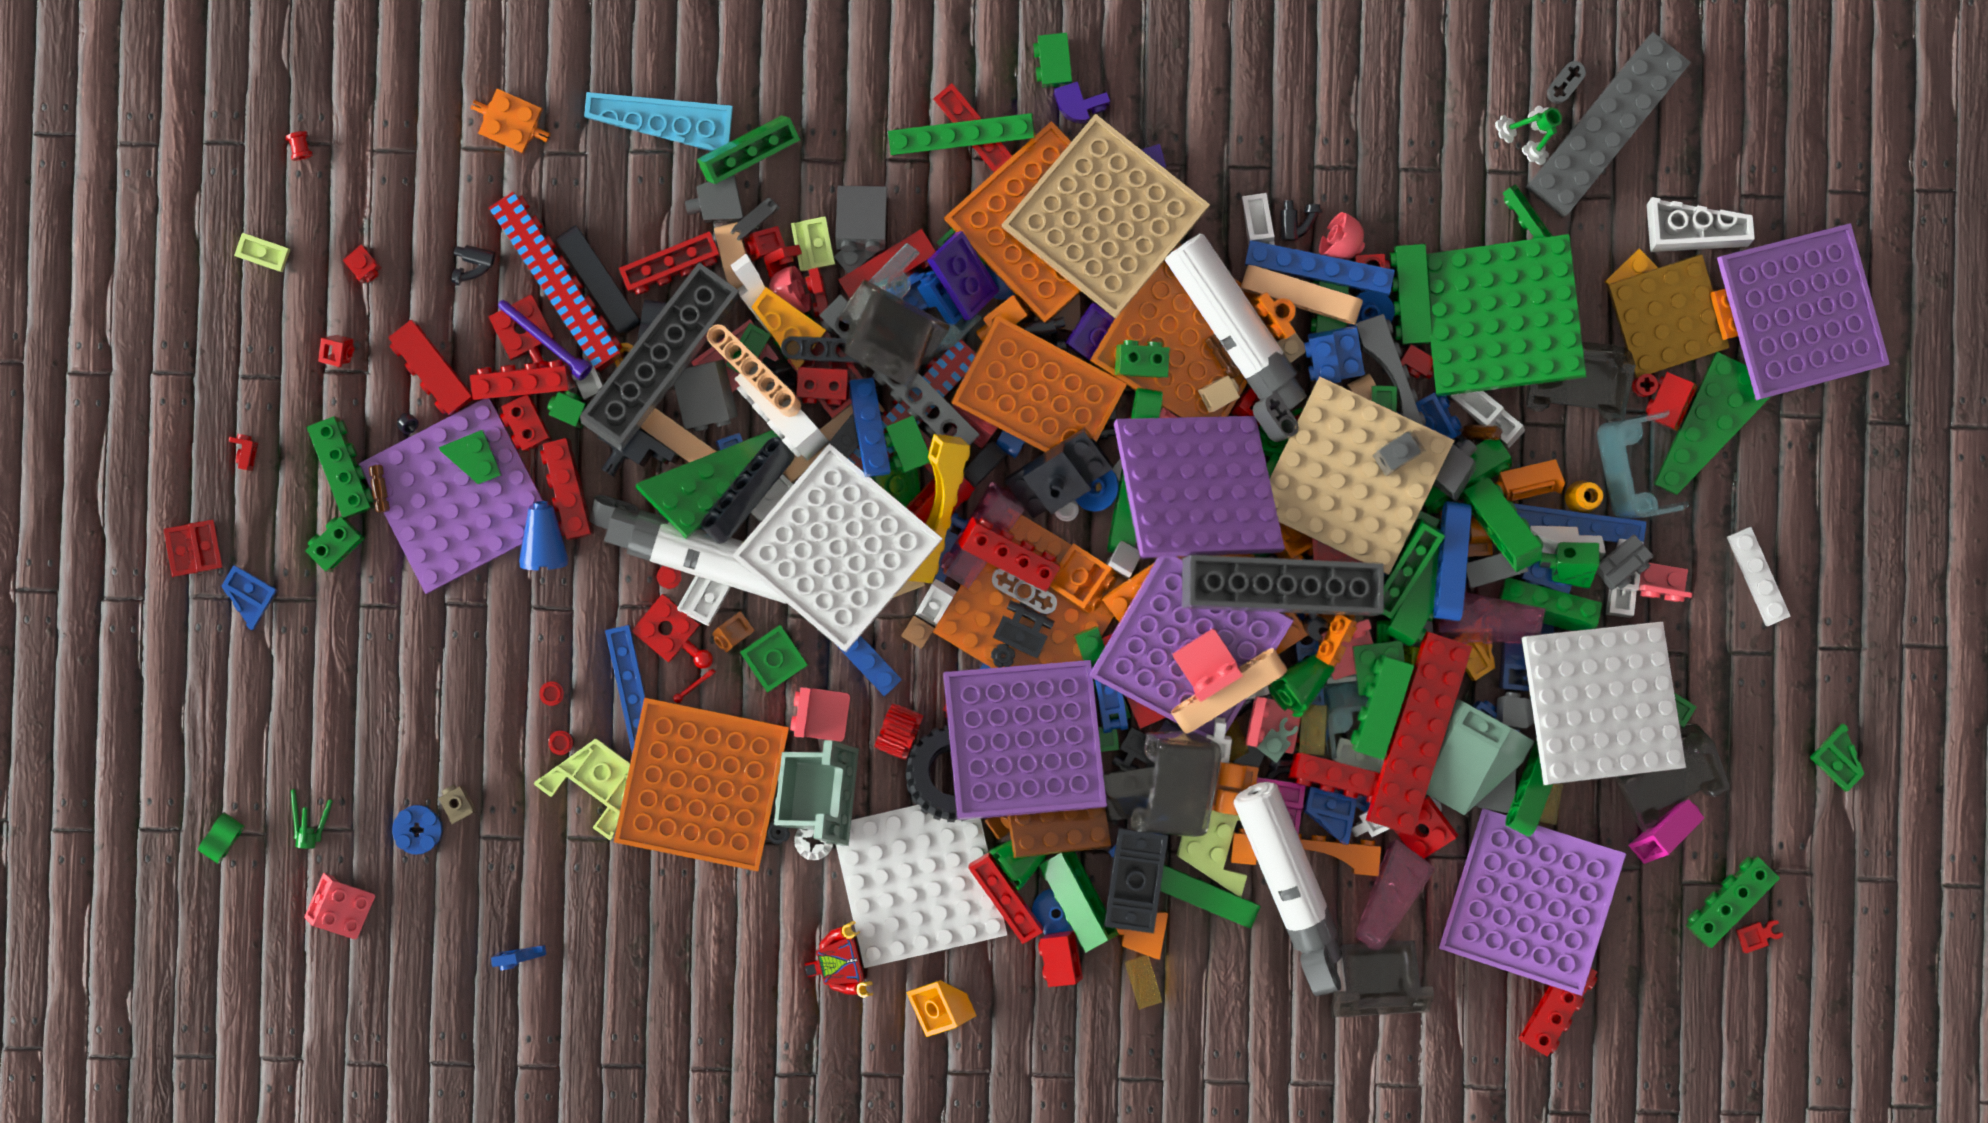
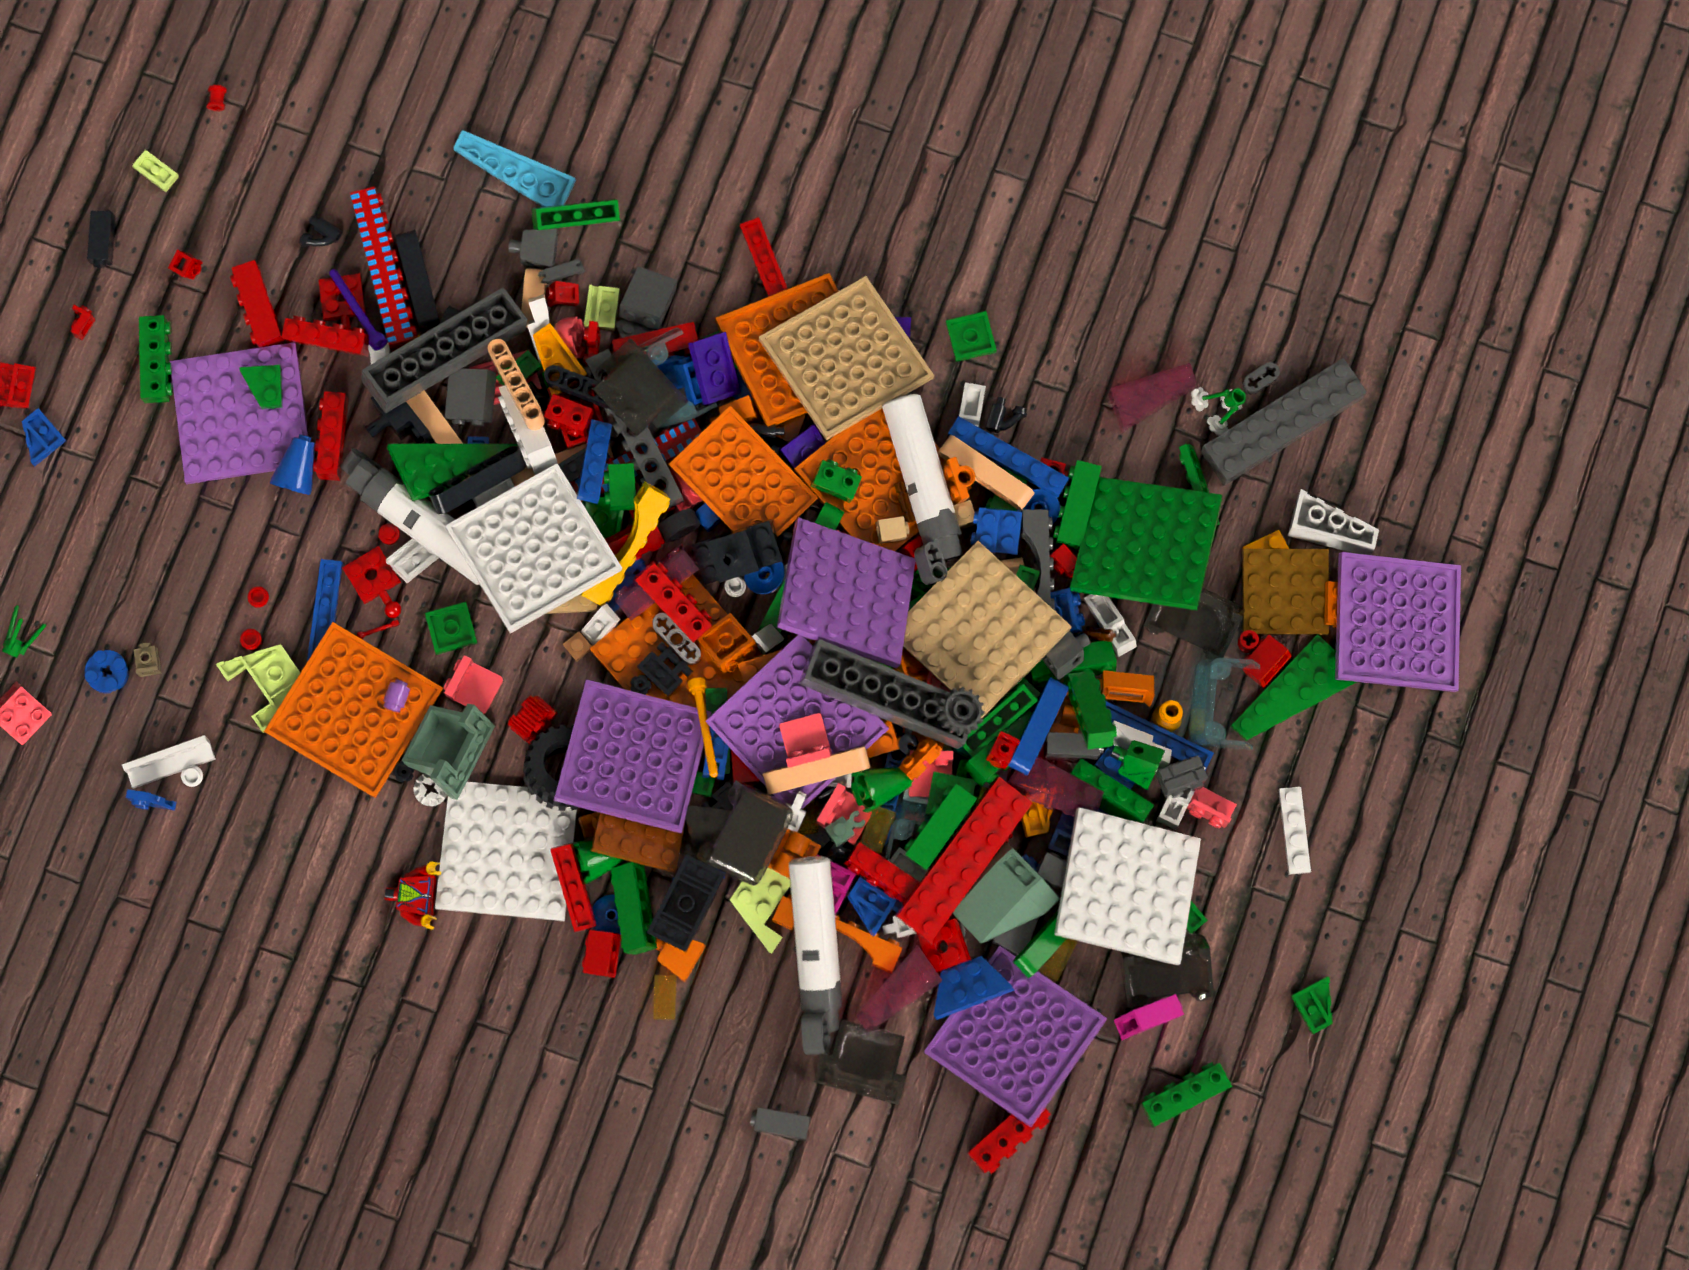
camera: 10 degrees right, 10 degrees down
green brick [305,517,365,572] -> none
red bracket [343,245,382,284] -> none
reddish brown axle [369,464,390,513] -> none
black hinge [397,413,419,435] -> none
orange plate [471,89,551,153] -> none
red brick [500,394,552,452] -> none
green brick [547,391,588,429] -> none
red brick [619,231,721,295] -> none
dark orange bracket [712,611,755,653] -> none
red bracket [763,245,802,279] -> none
blue plate [834,635,902,696] -> none
green plate [888,113,1036,155] -> none
light orange slope [906,980,977,1037] -> none
green brick [1033,33,1072,88] -> none
dark purple brick [1054,82,1110,124] -> none
green beam [1160,865,1261,929] -> none
coral cylinder [1319,212,1365,260] -> none
dark grey torso [1372,430,1426,476] -> none
red plate [1735,920,1783,953] -> none
none -> black brick [87,211,116,268]
none -> white fence [122,735,216,788]
none -> white plate [181,765,203,787]
none -> medium lavender brick [383,679,411,713]
none -> light orange piece [688,678,718,778]
none -> dark grey brick [750,1108,810,1141]
none -> blue wing [934,956,1015,1020]
none -> dark grey gear [936,687,985,736]
none -> green plate [945,311,997,362]
none -> red brick [986,731,1021,769]
none -> clear pink wedge [1108,363,1197,433]

